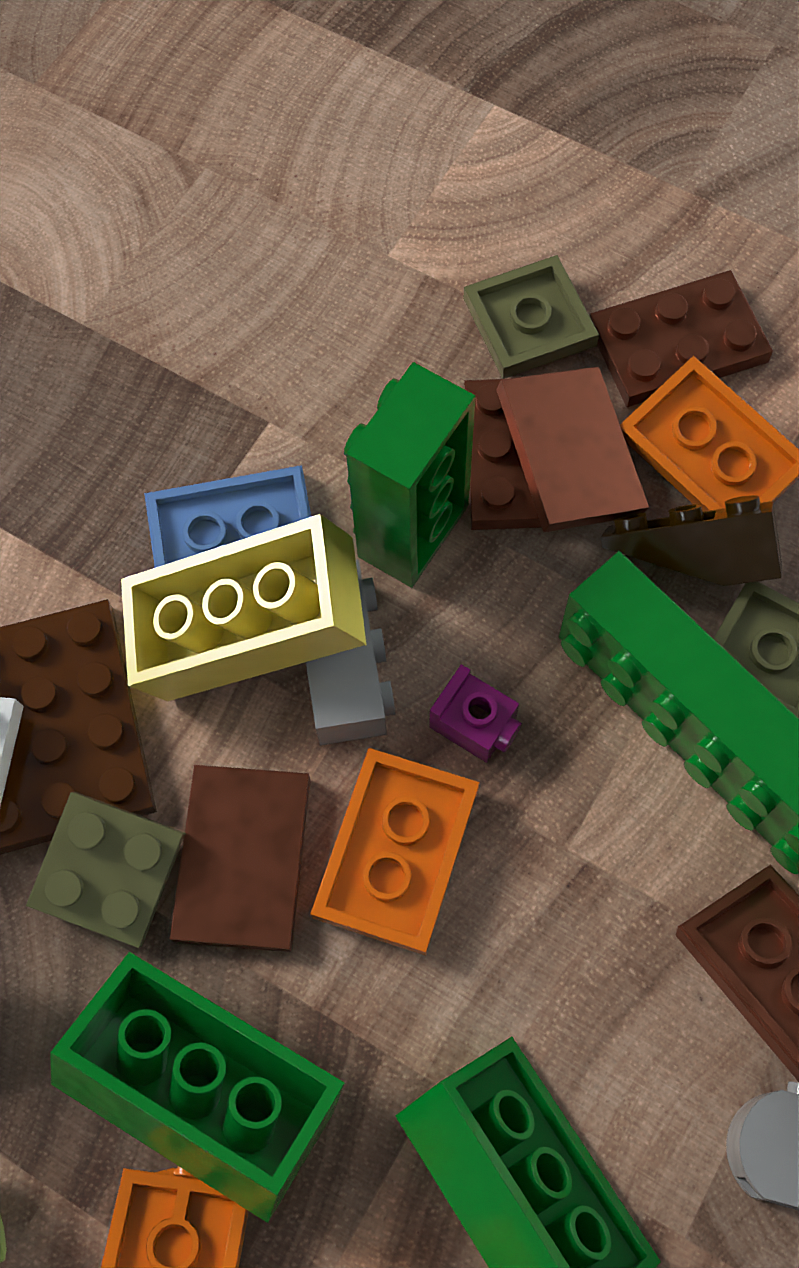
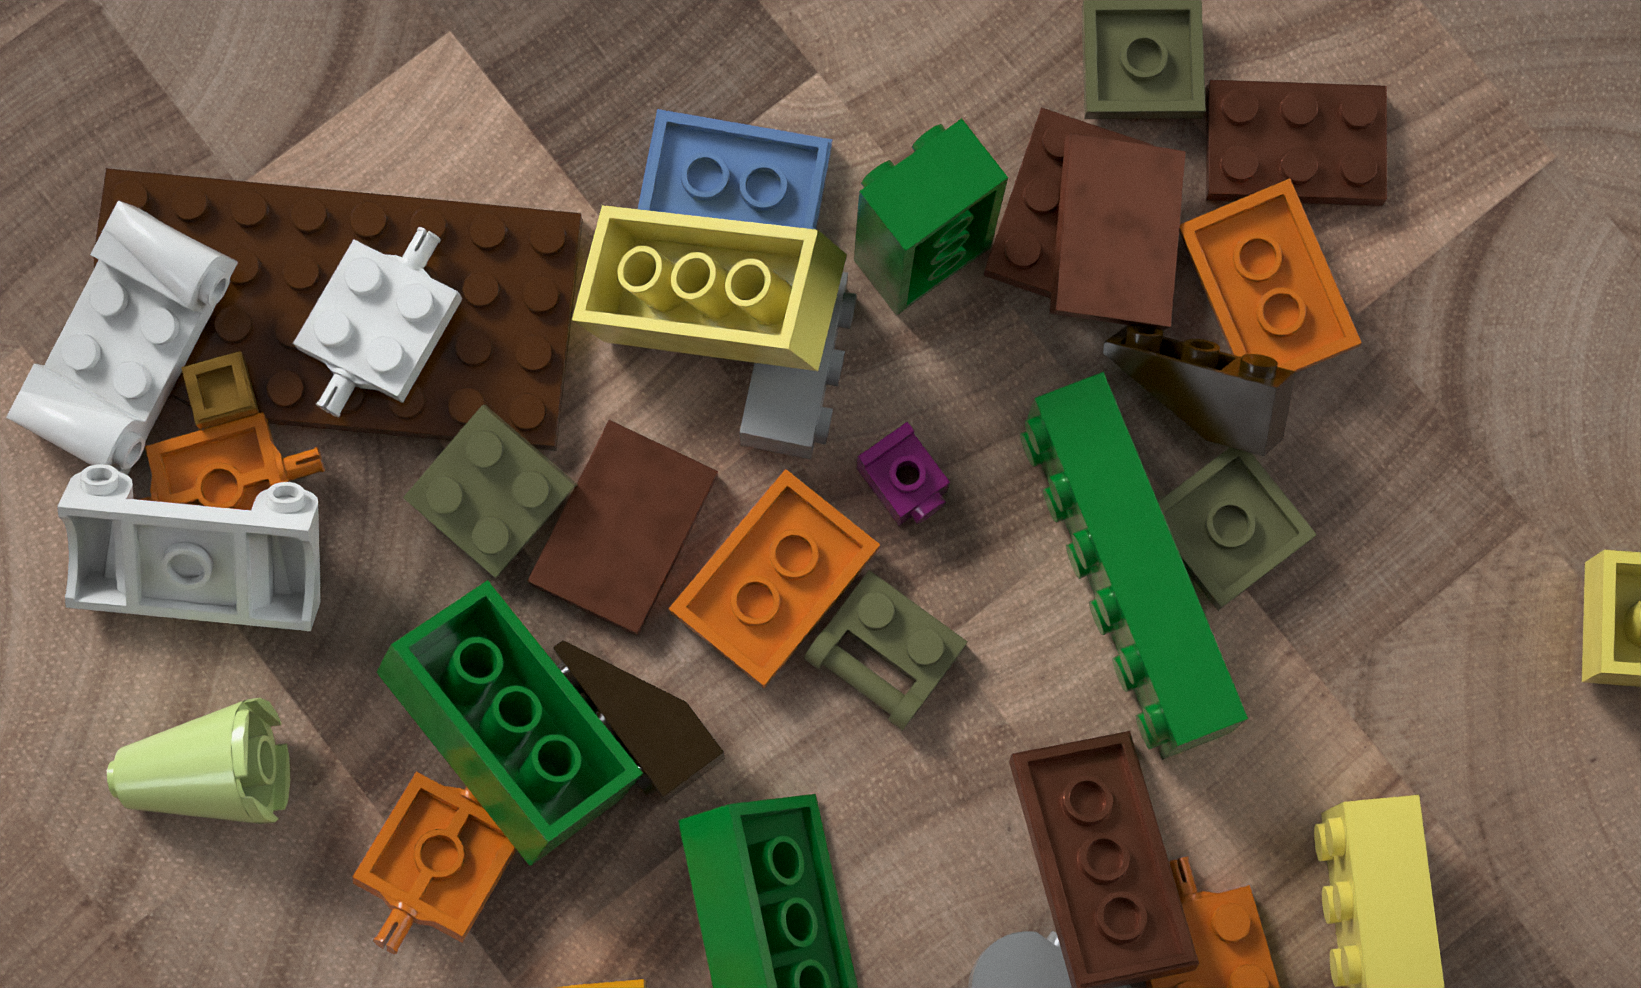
camera: 15 degrees right, 10 degrees up
none -> dark brown slope [553,640,725,803]
none -> olive plate [804,570,968,731]

